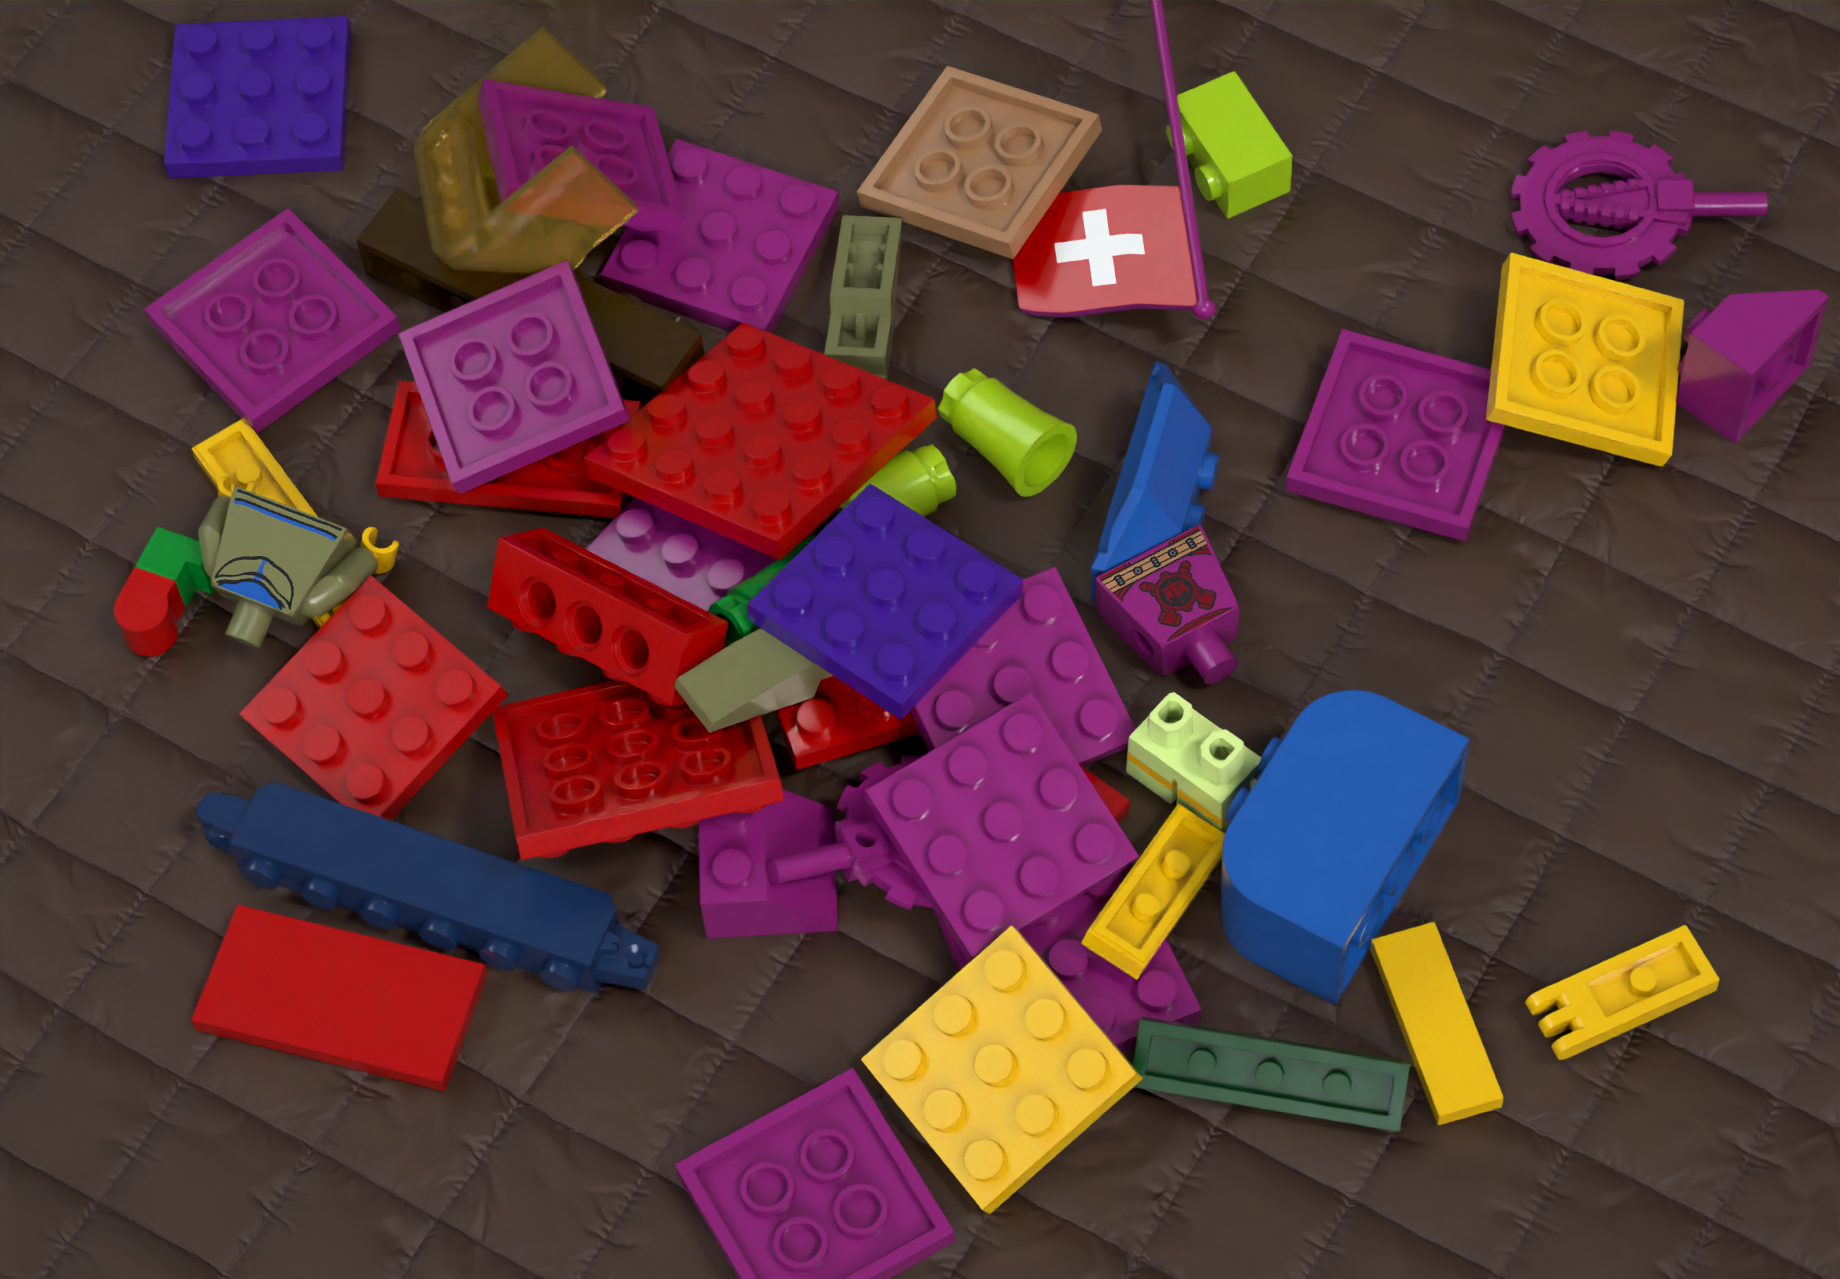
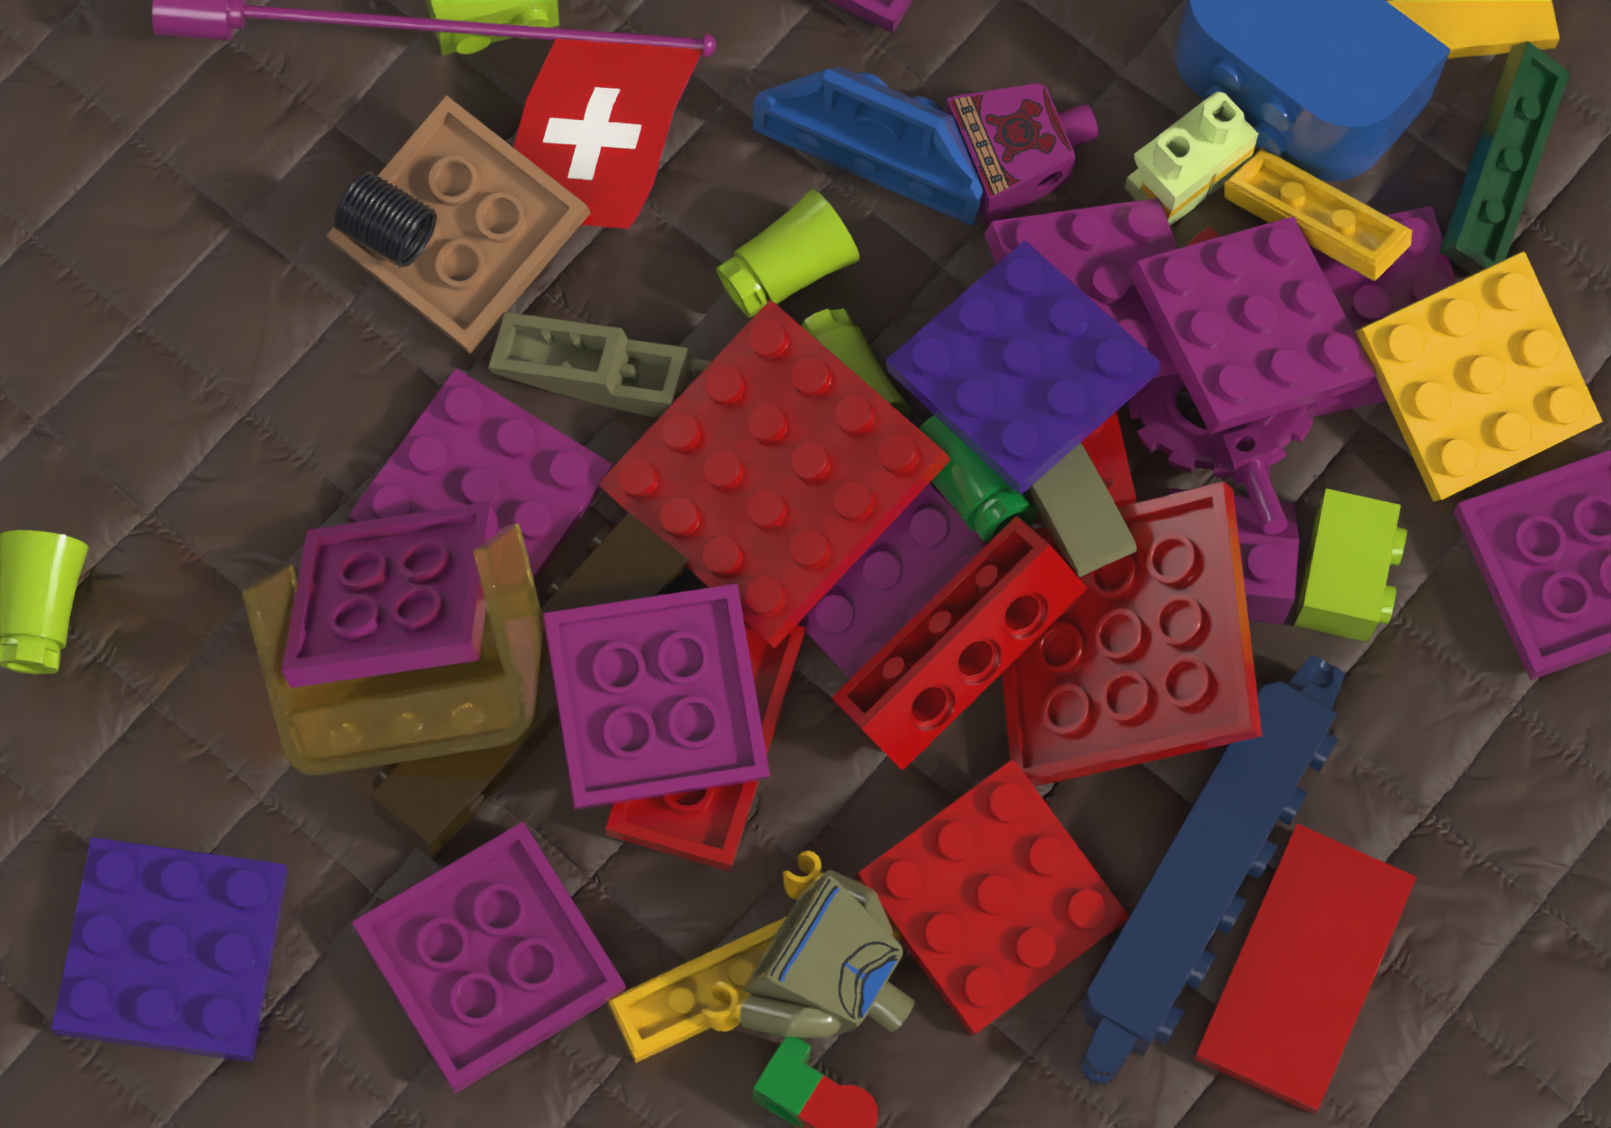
camera: 90 degrees left, 10 degrees up
none -> black piece [334,171,437,268]
none -> lime brick [1294,488,1407,643]

